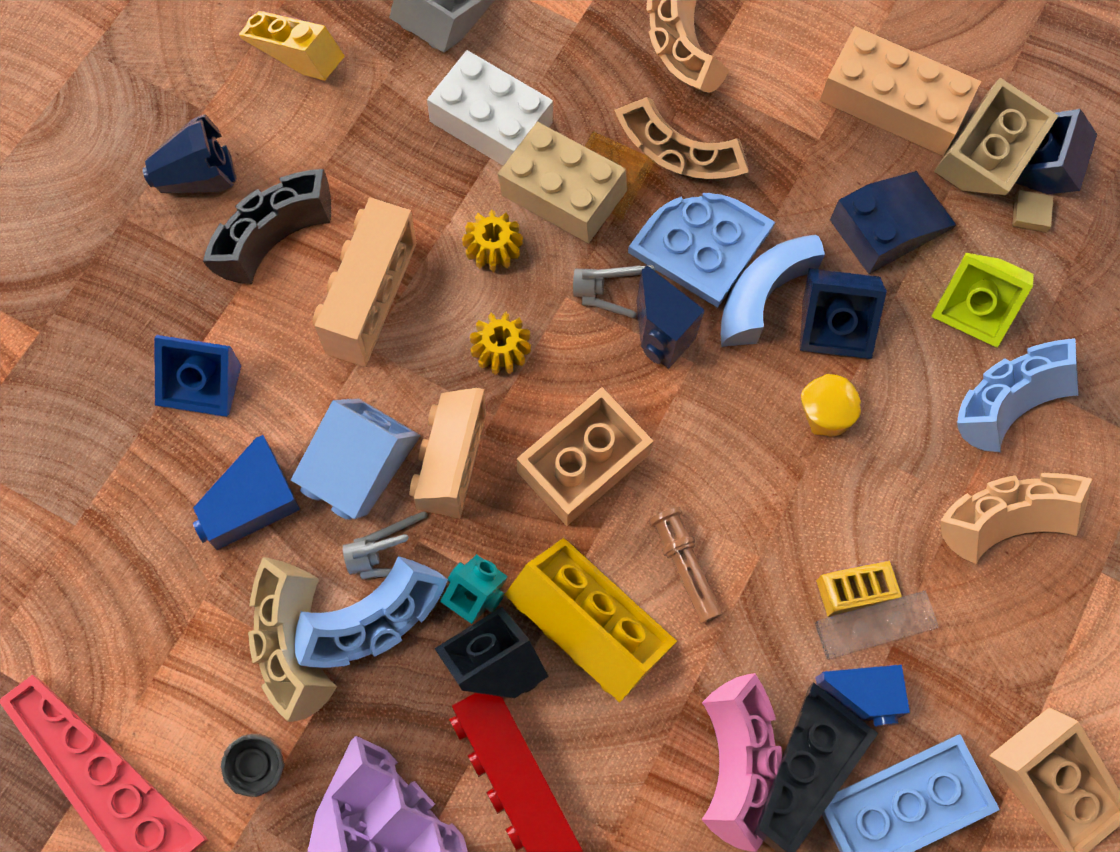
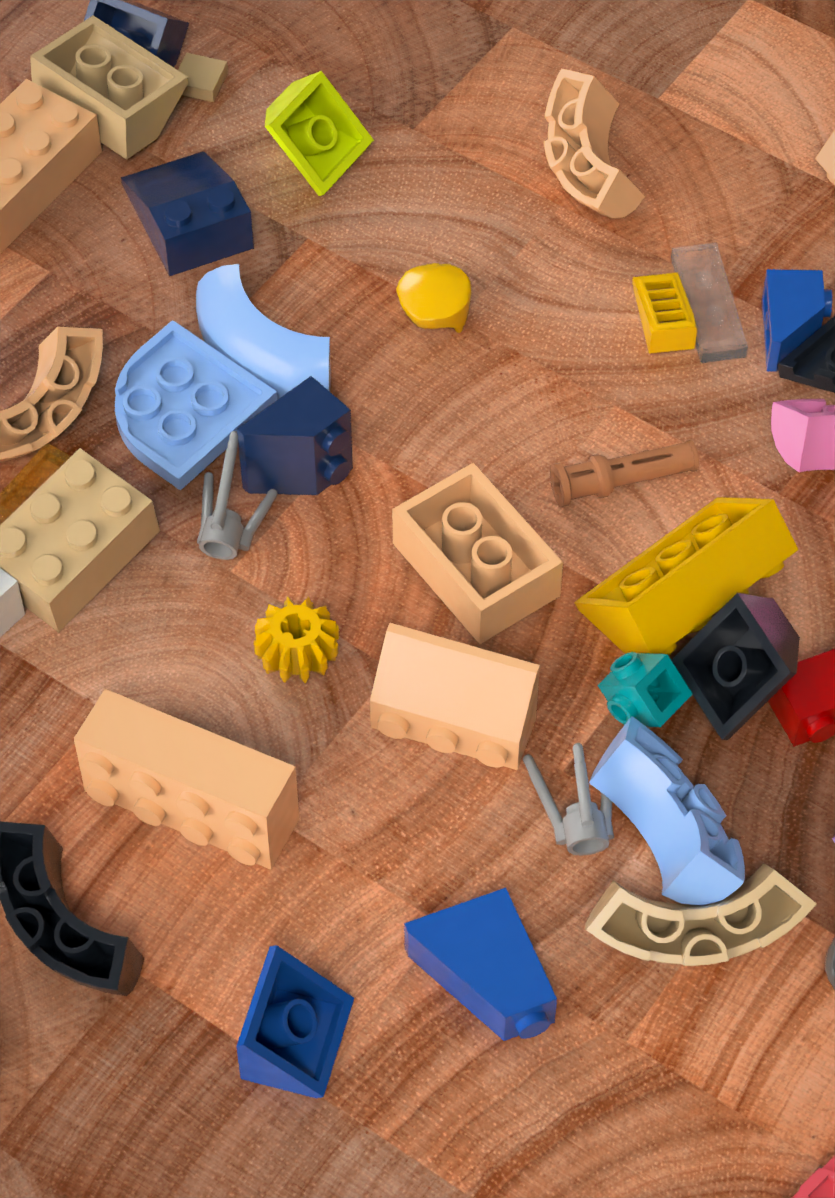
camera: 80 degrees left, 15 degrees down
light blue slope [291,398,420,520] -> none
yellow gear [462,209,523,273] -> none
dark blue slope [800,268,887,359] -> none
light blue brick [957,338,1078,452] -> none

